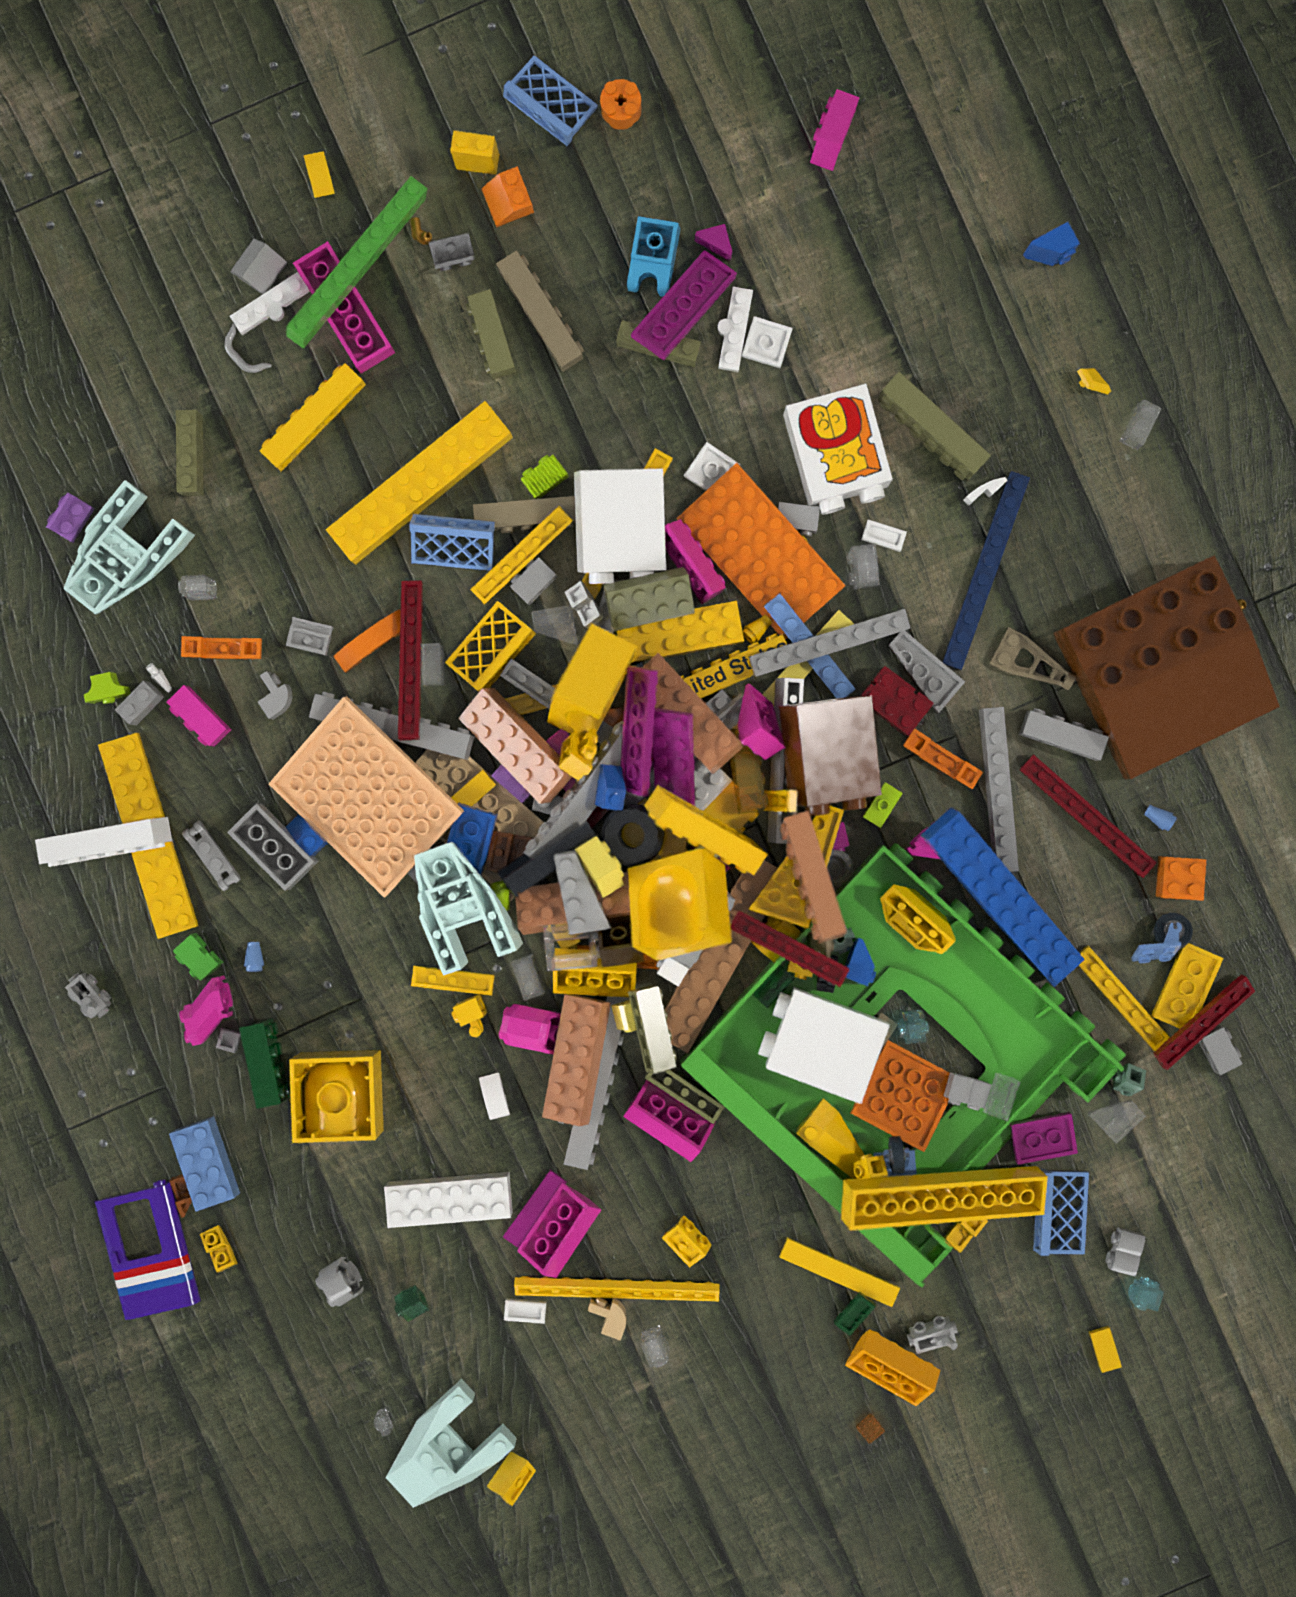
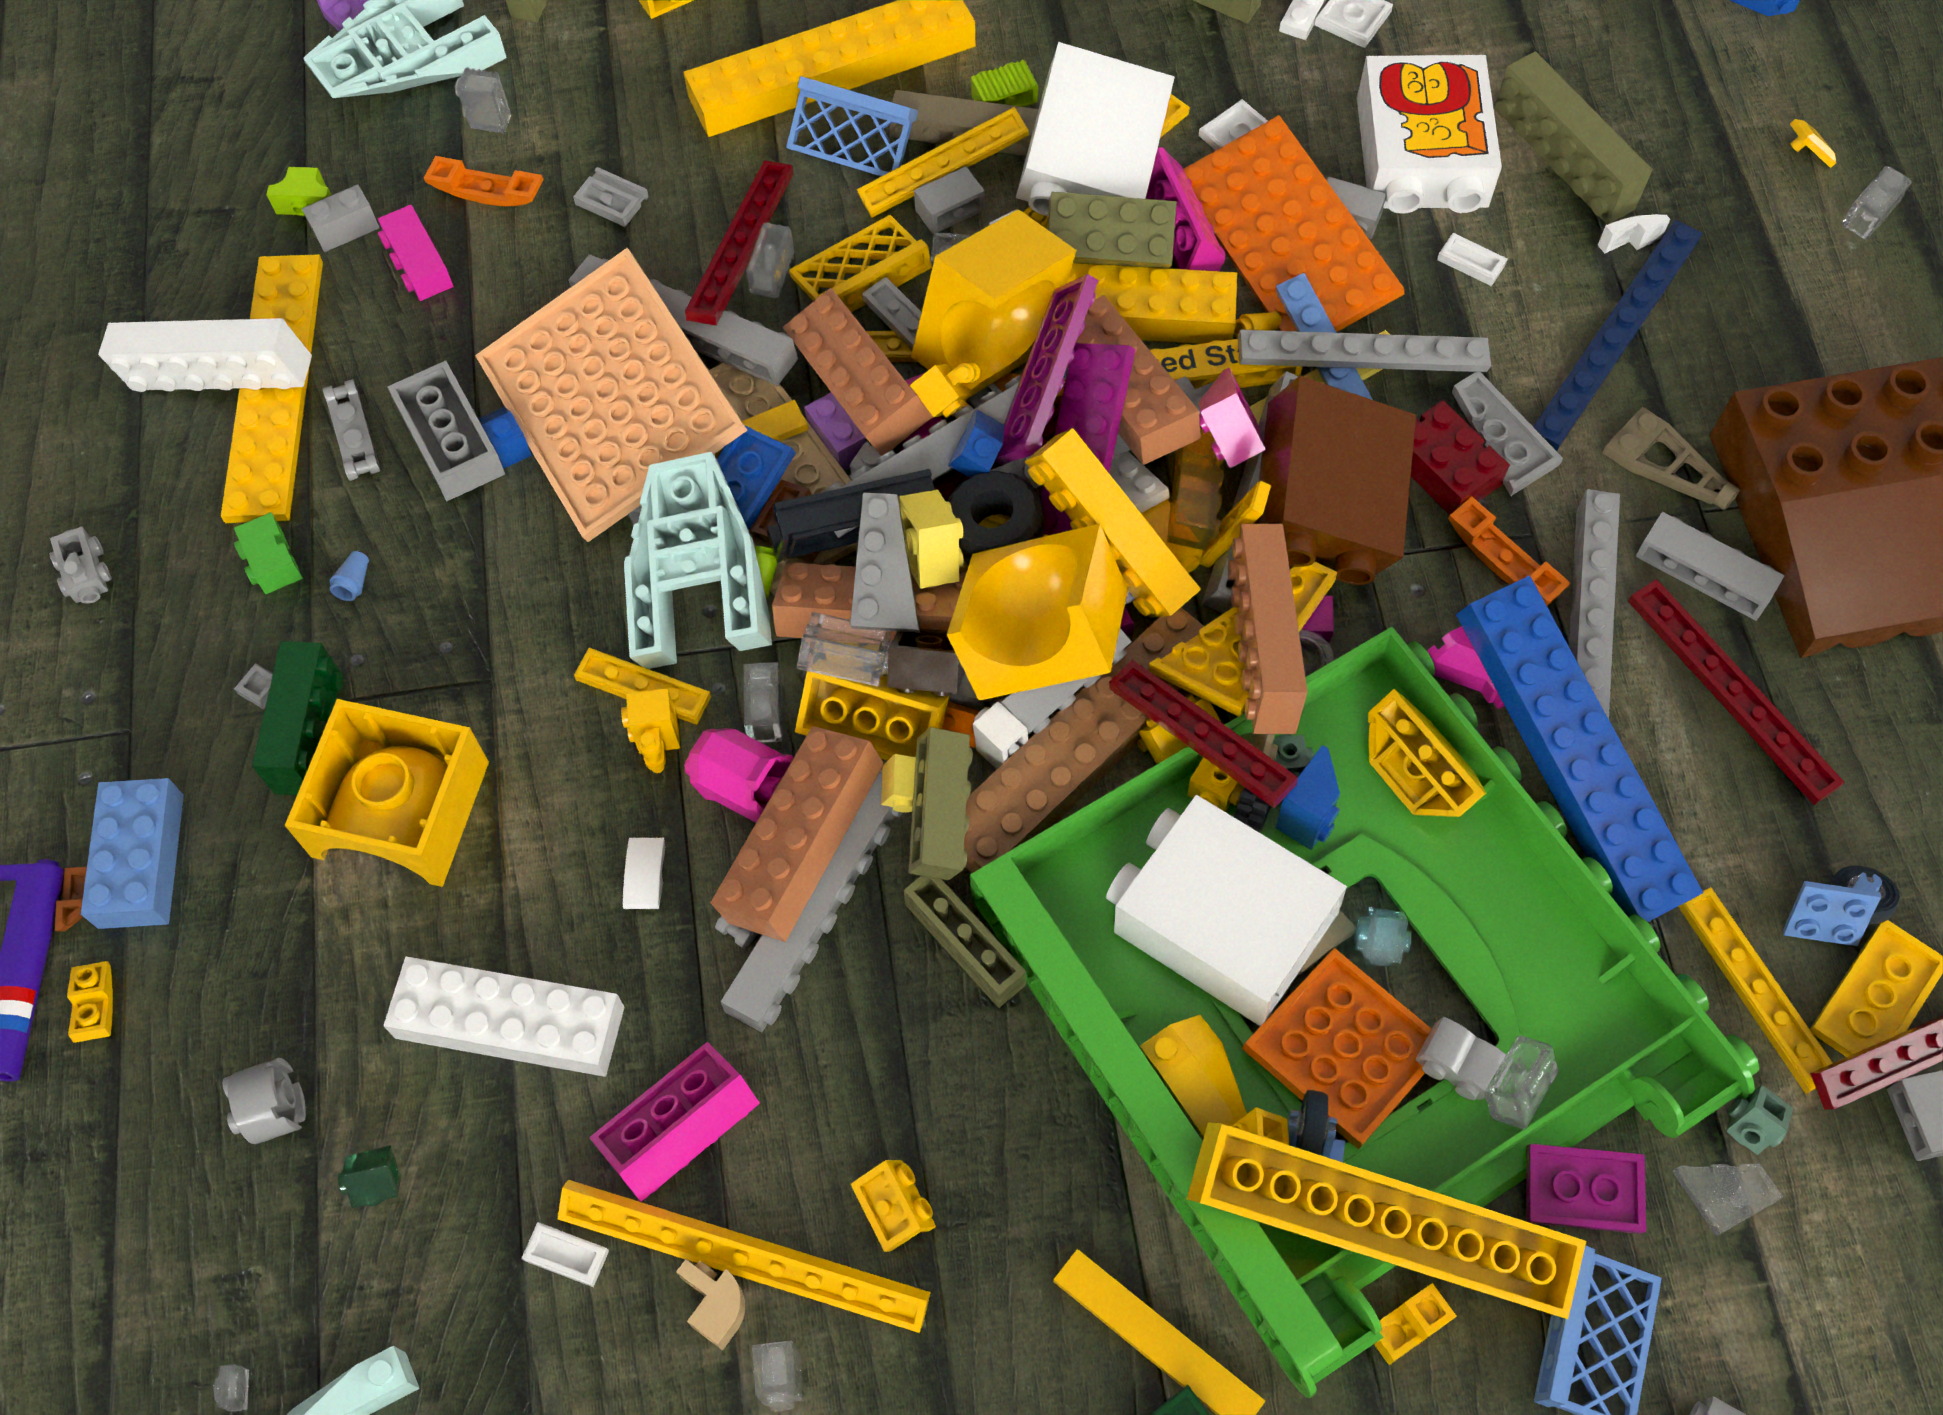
camera: 15 degrees right, 25 degrees down
white bar [146,663,172,693] -> none
dark pink brick [179,975,233,1046] -> none
light grey brick [258,671,292,720] -> none
orange slope [333,609,401,673] -> none
magenta tile [503,1169,567,1248] -> none
dark pink slope [623,1079,716,1162] -> none
dark green plate [752,965,795,1008] -> none
clear brick [847,544,880,589] -> none
lime brick [863,782,903,828] -> none
medium blue cone [1144,805,1177,831] -> none
orange brick [1156,856,1206,901] -> none

